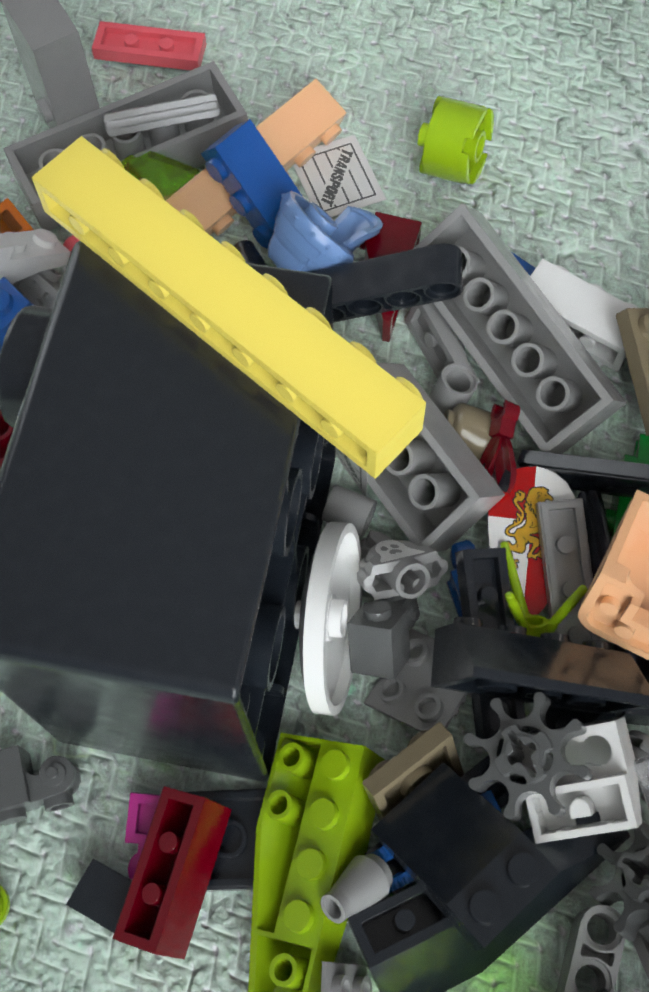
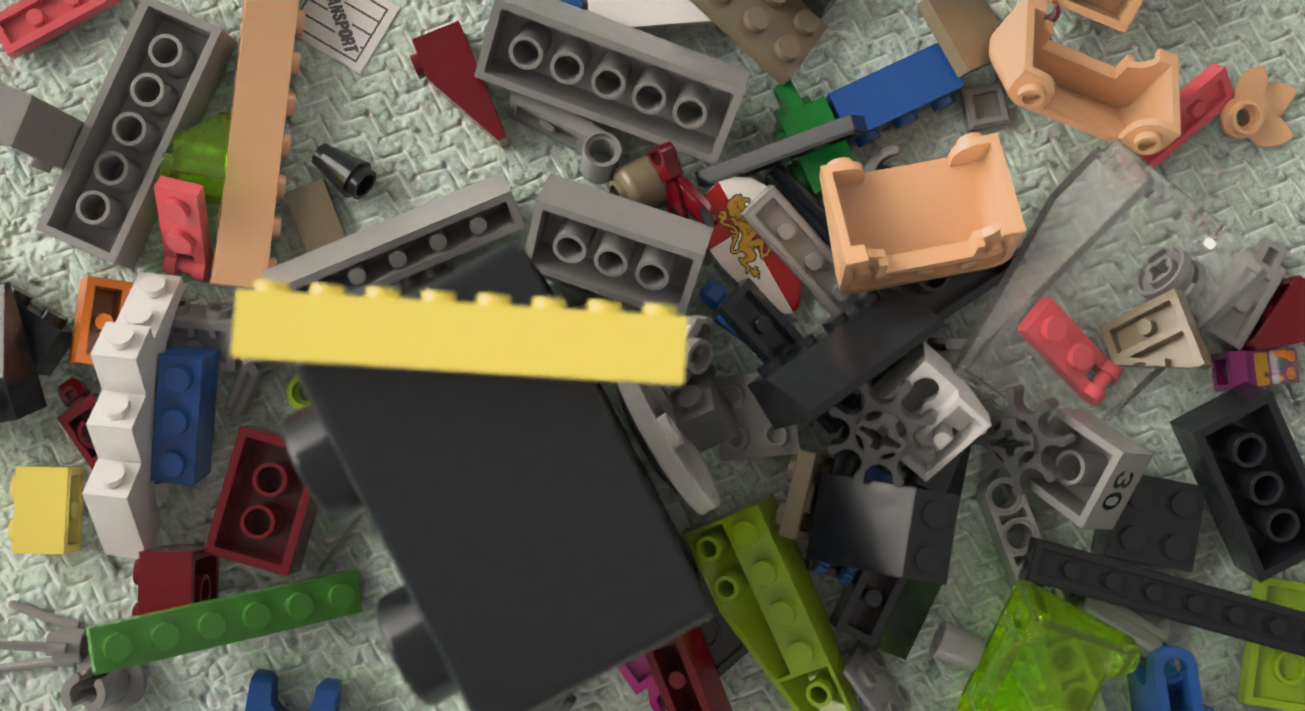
camera: 45 degrees left, 20 degrees up
light grey axle [103,93,220,137] -> none
blue brick [201,119,302,249] -> none
medium blue head [268,190,383,272] -> none
black beam [310,243,462,323] -> none
light grey cone [321,854,393,924] -> none
lime plant [500,541,588,637] -> none

